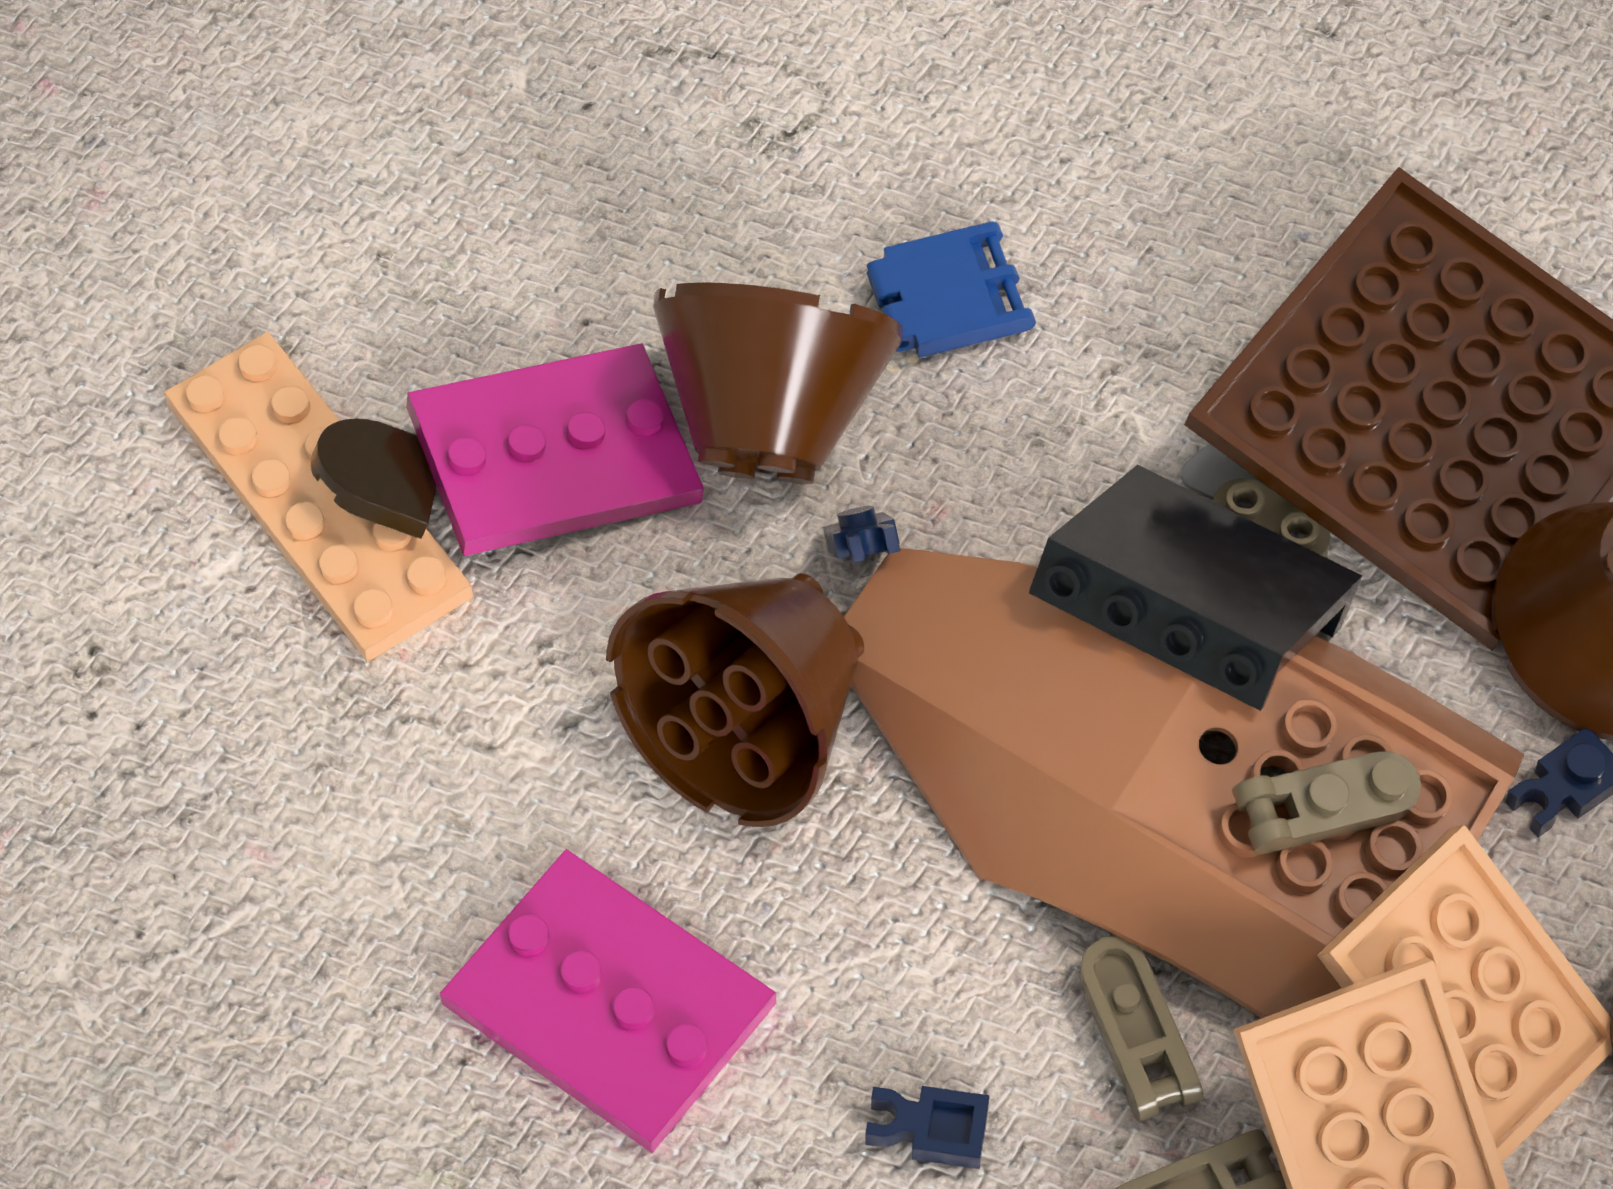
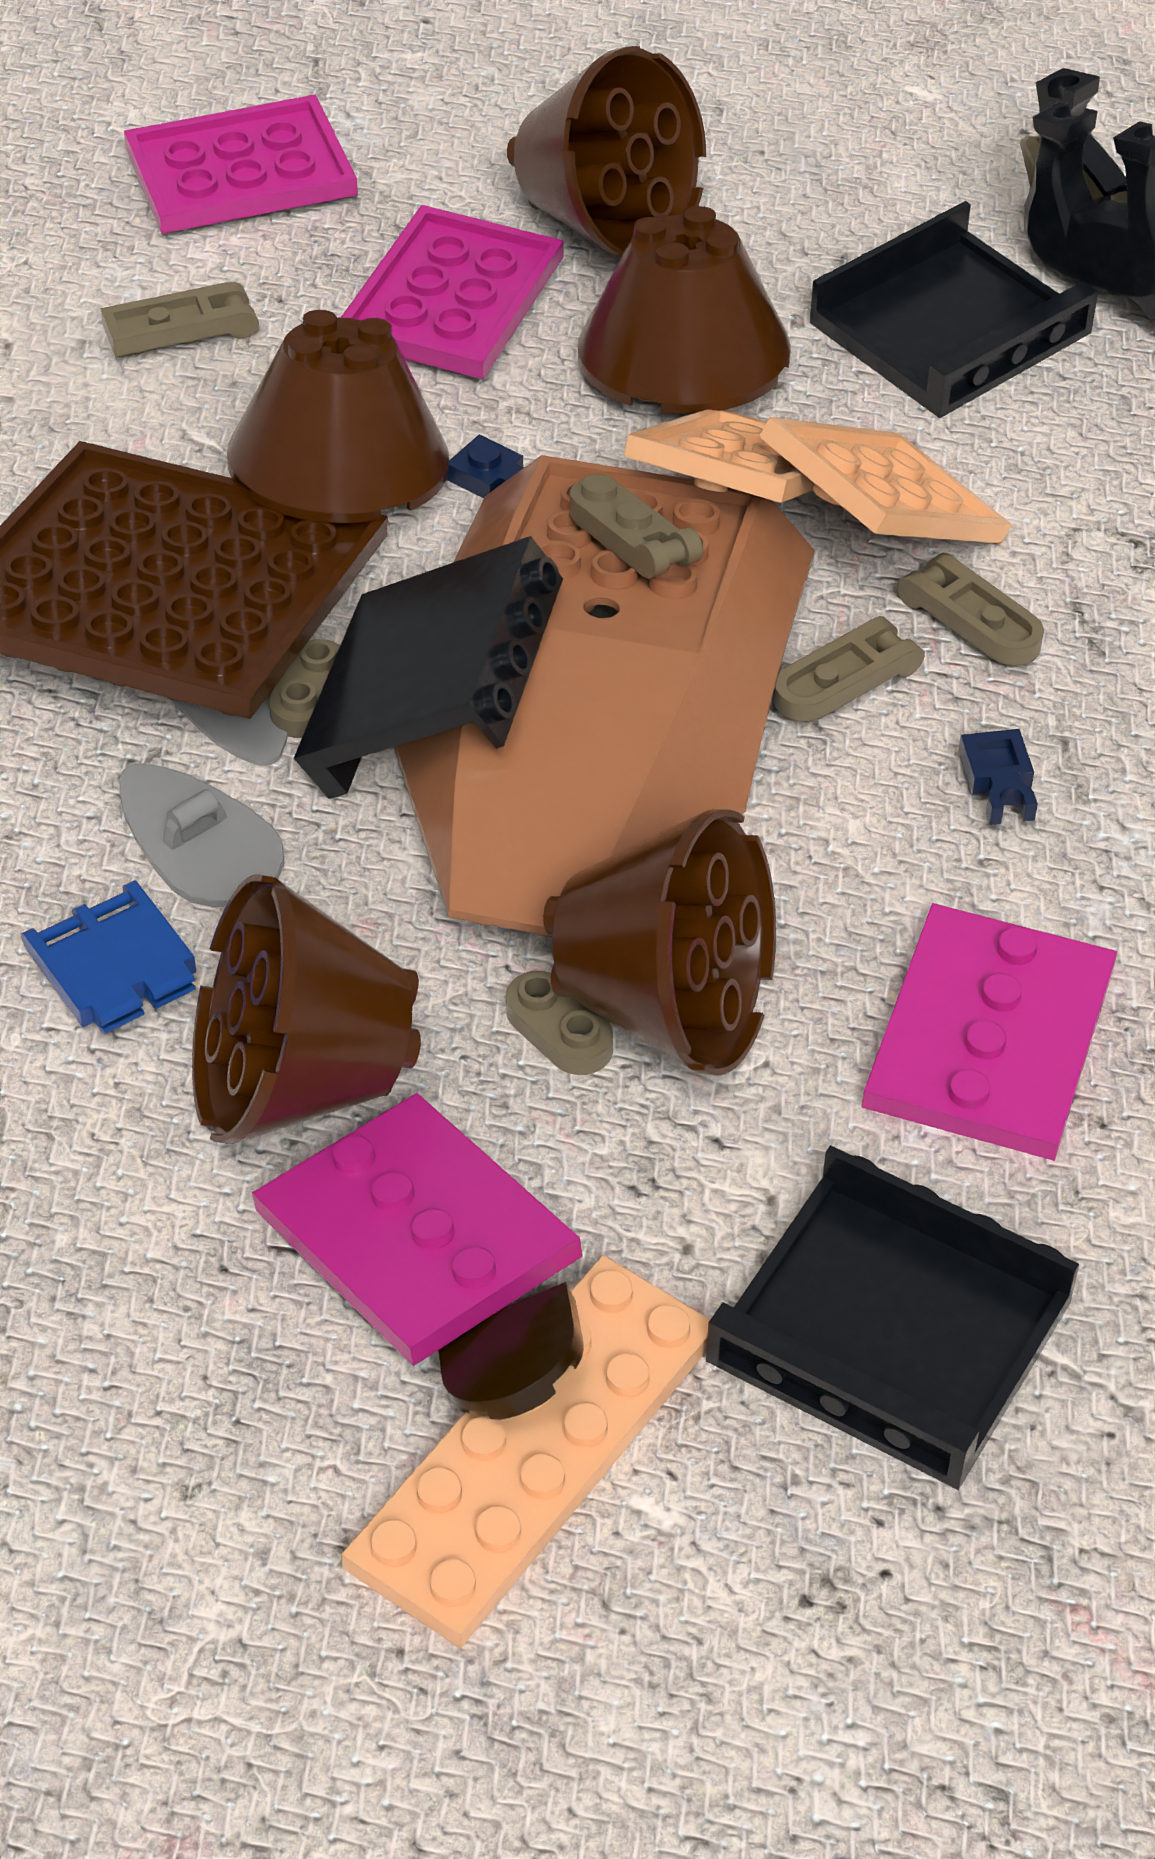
camera: 110 degrees left, 10 degrees down
dark blue plate [823,506,900,563] -> none
none -> light grey shield [120,763,284,907]
none -> black panel [706,1145,1079,1491]

